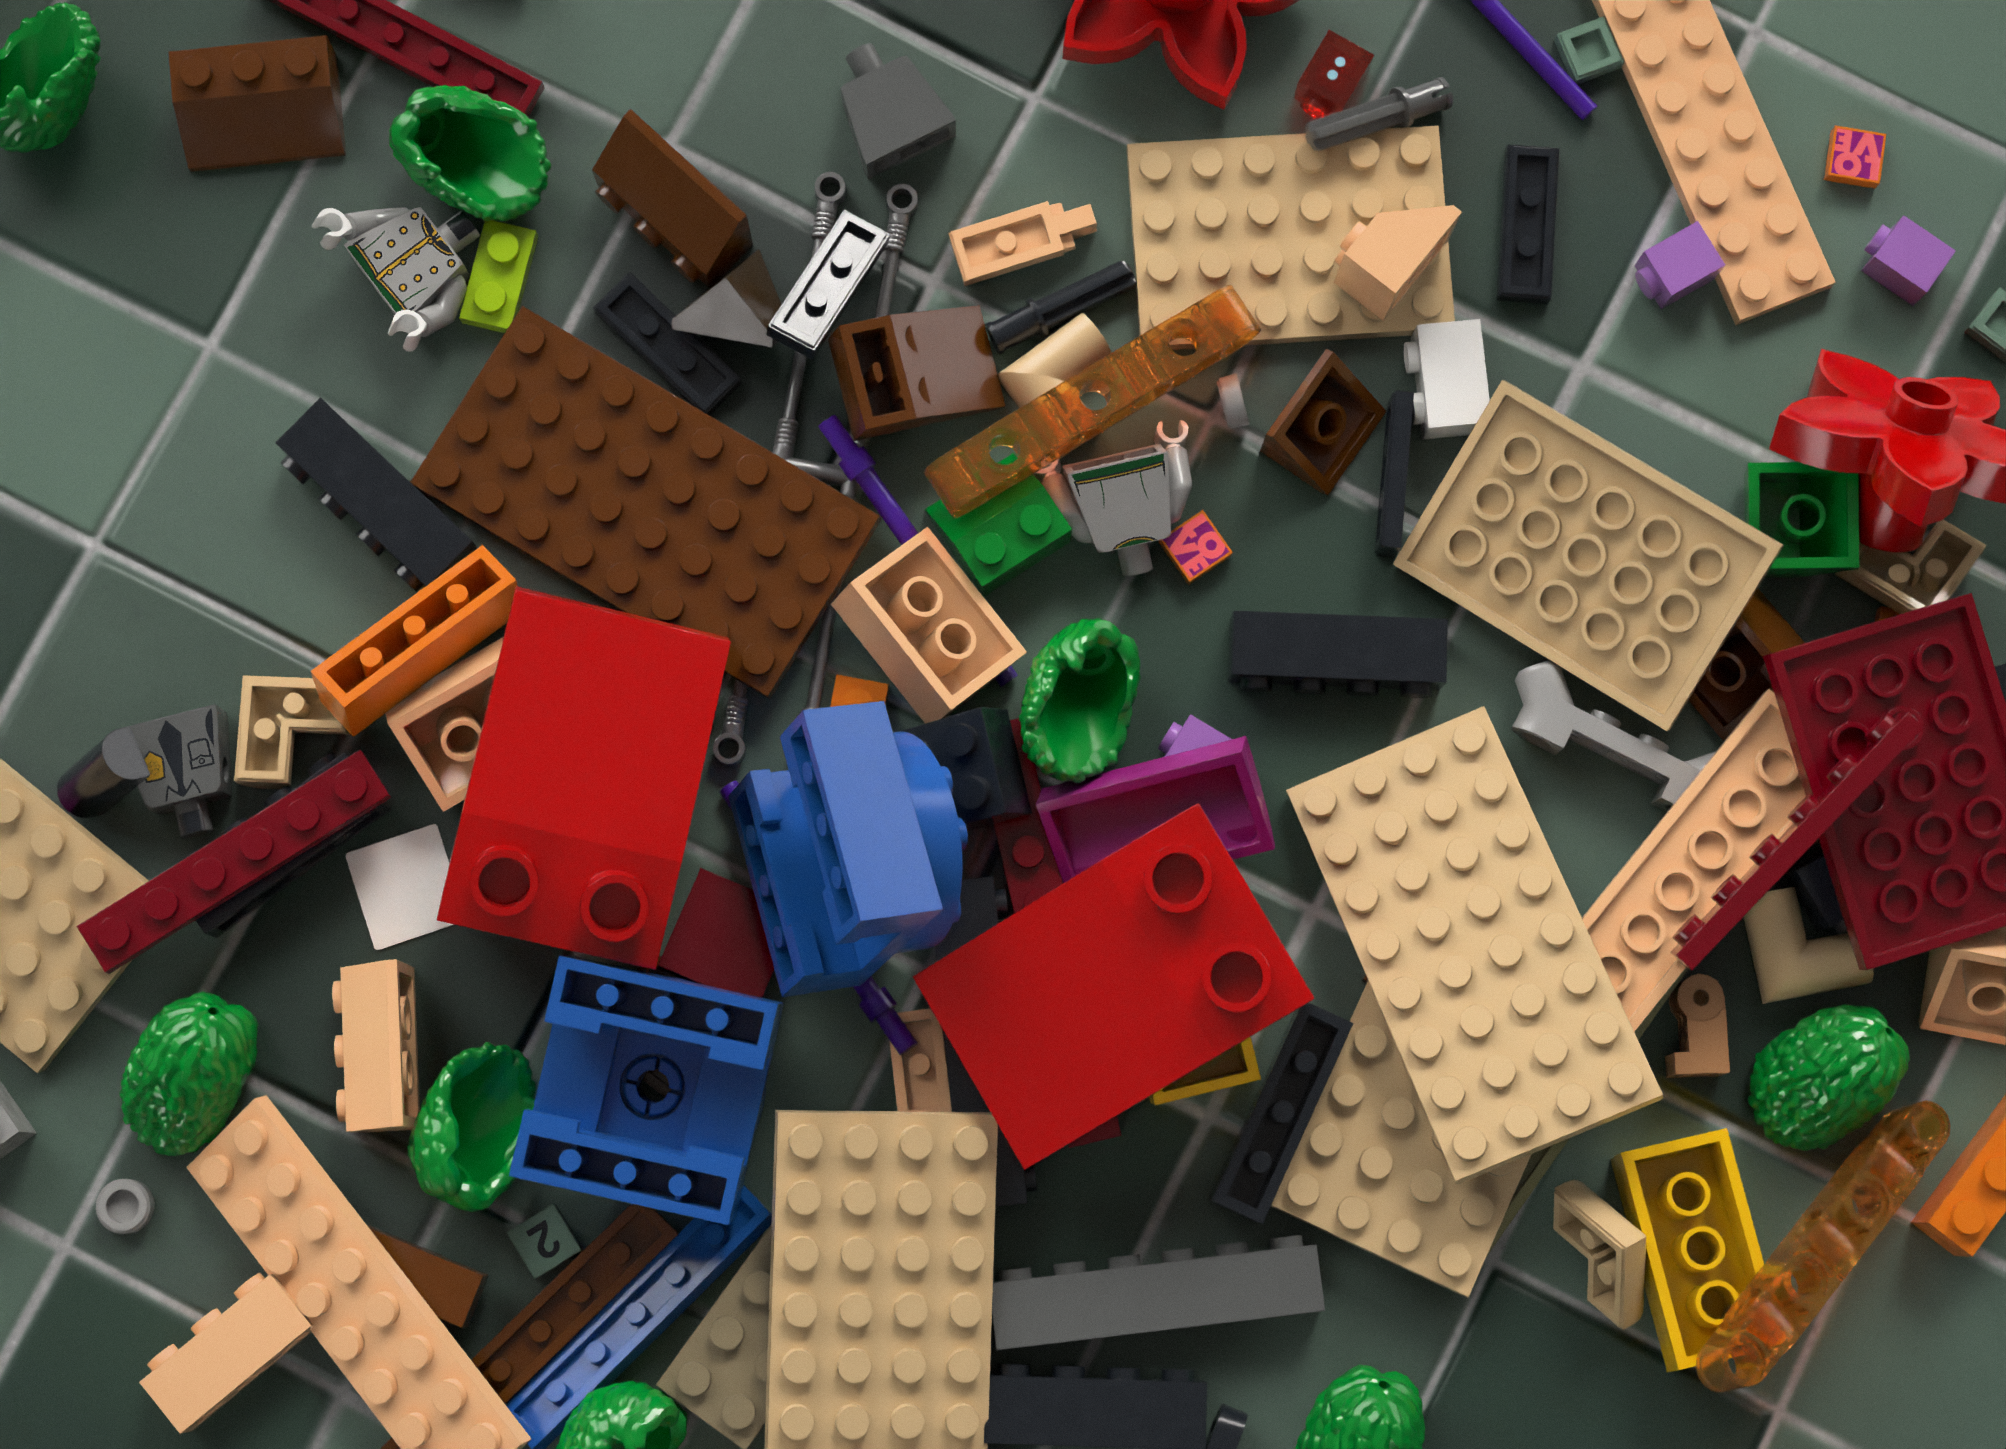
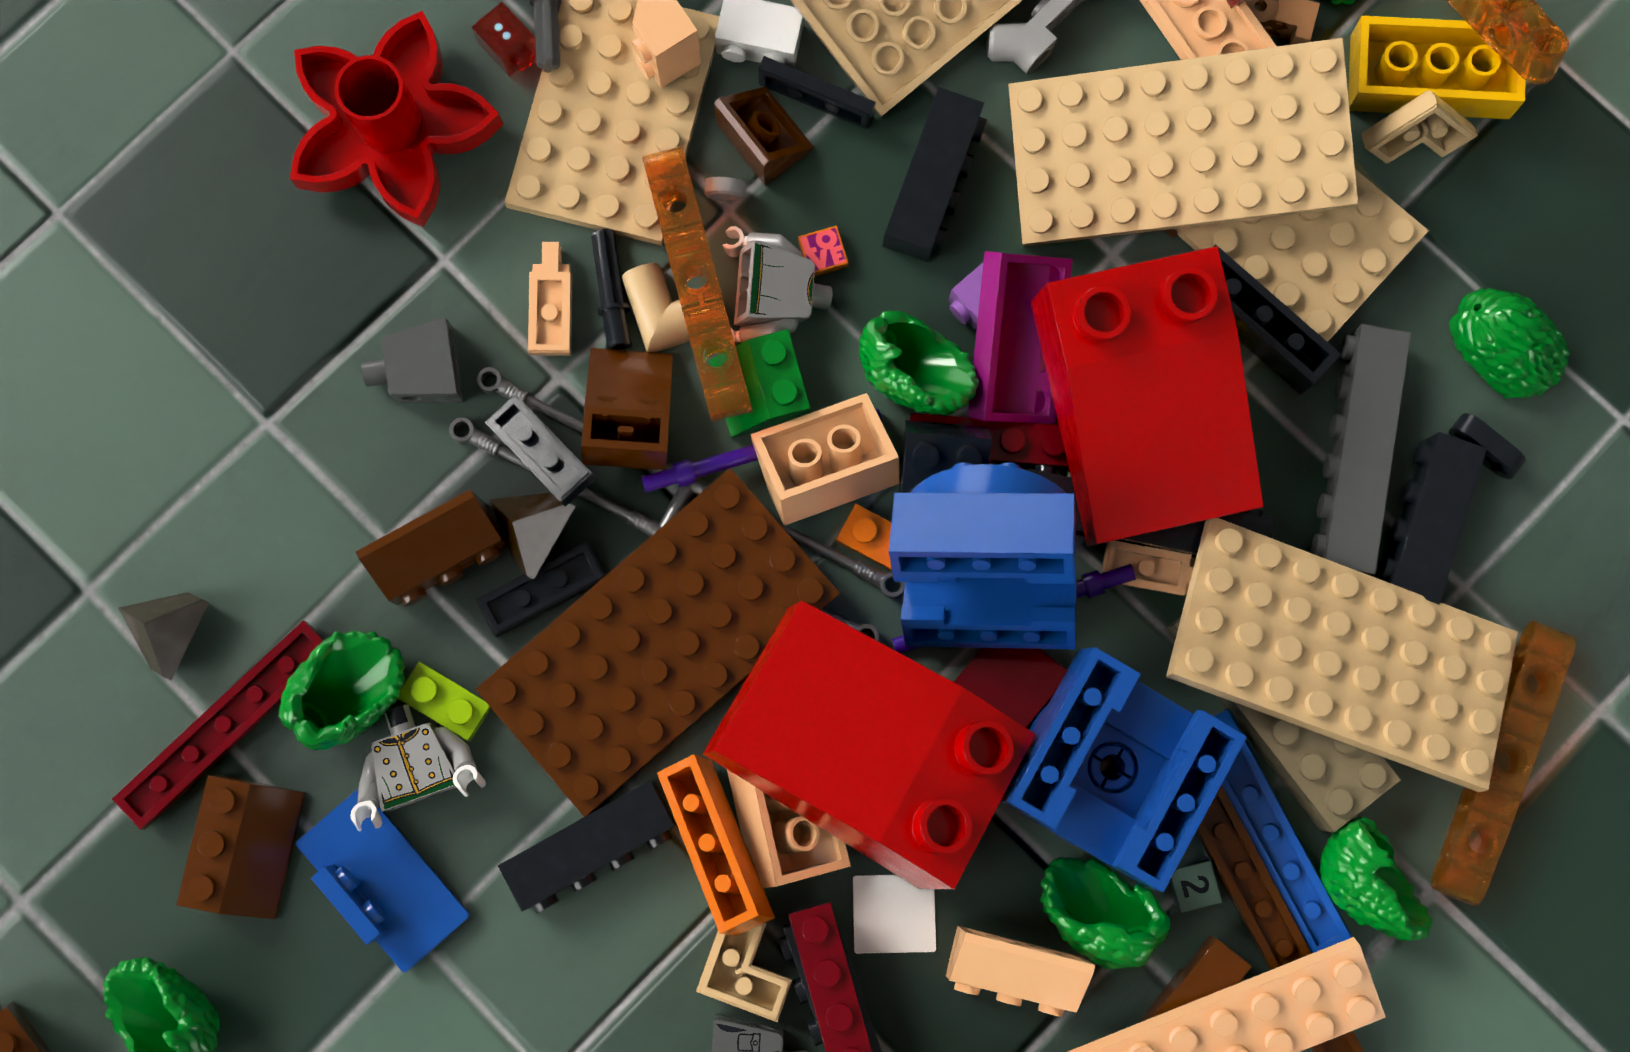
camera: 75 degrees left, 0 degrees up
none -> blue bracket [296,789,470,972]

